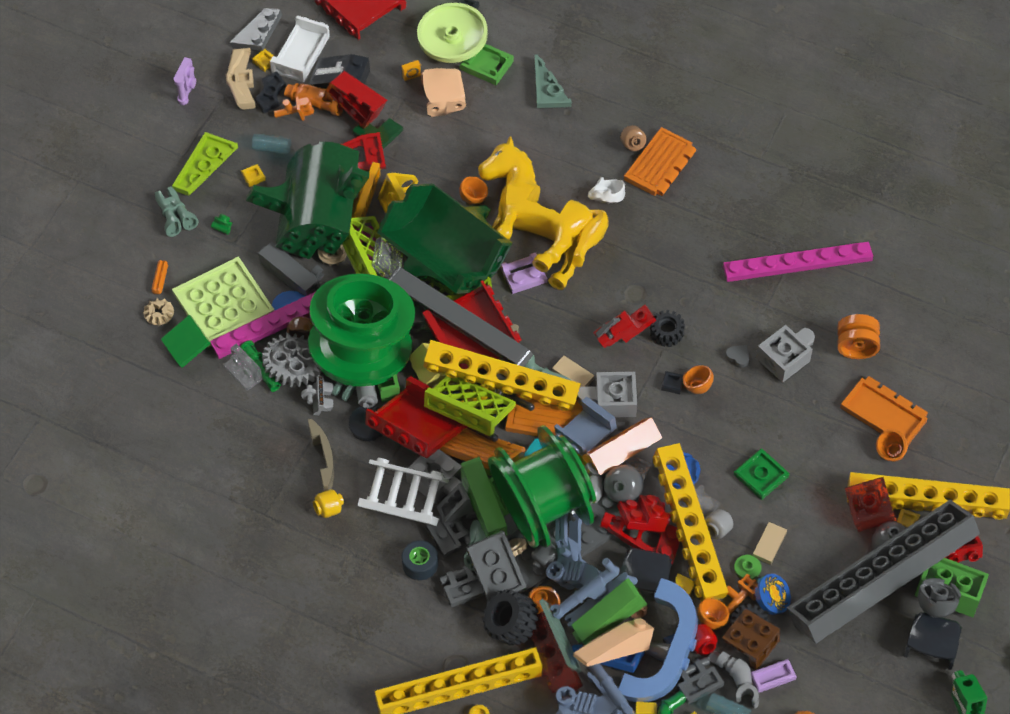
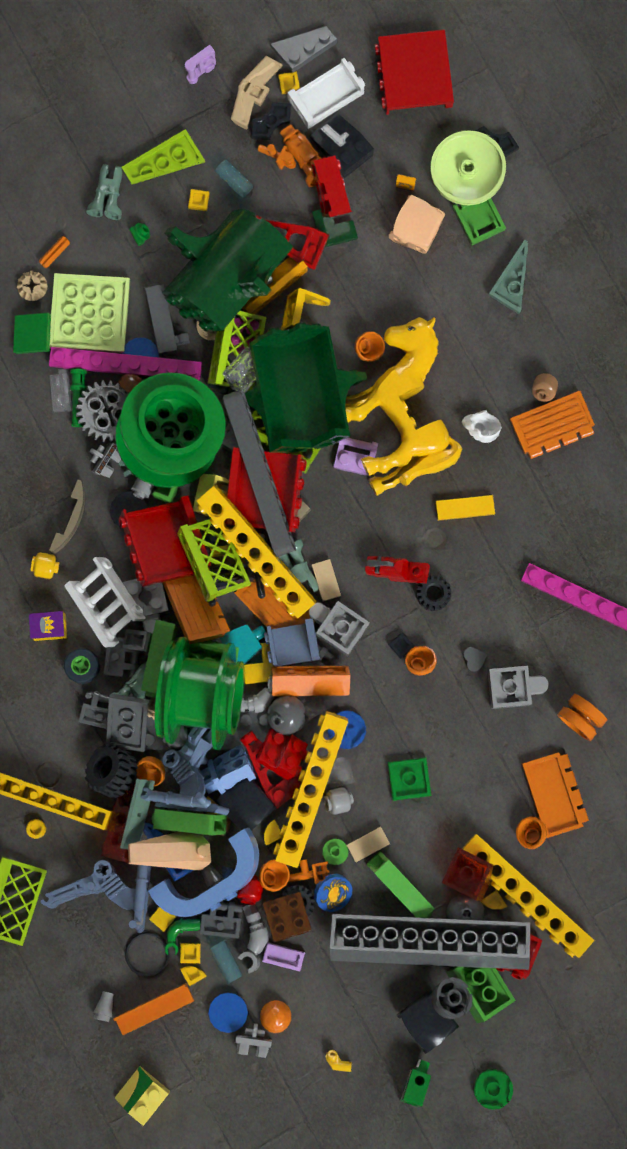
camera: 35 degrees right, 25 degrees up
none -> dark purple piece [29,611,67,641]
none -> medium blue hips [200,744,256,794]
none -> bright green slope [366,851,435,918]
none -> yellow tile [436,495,495,521]

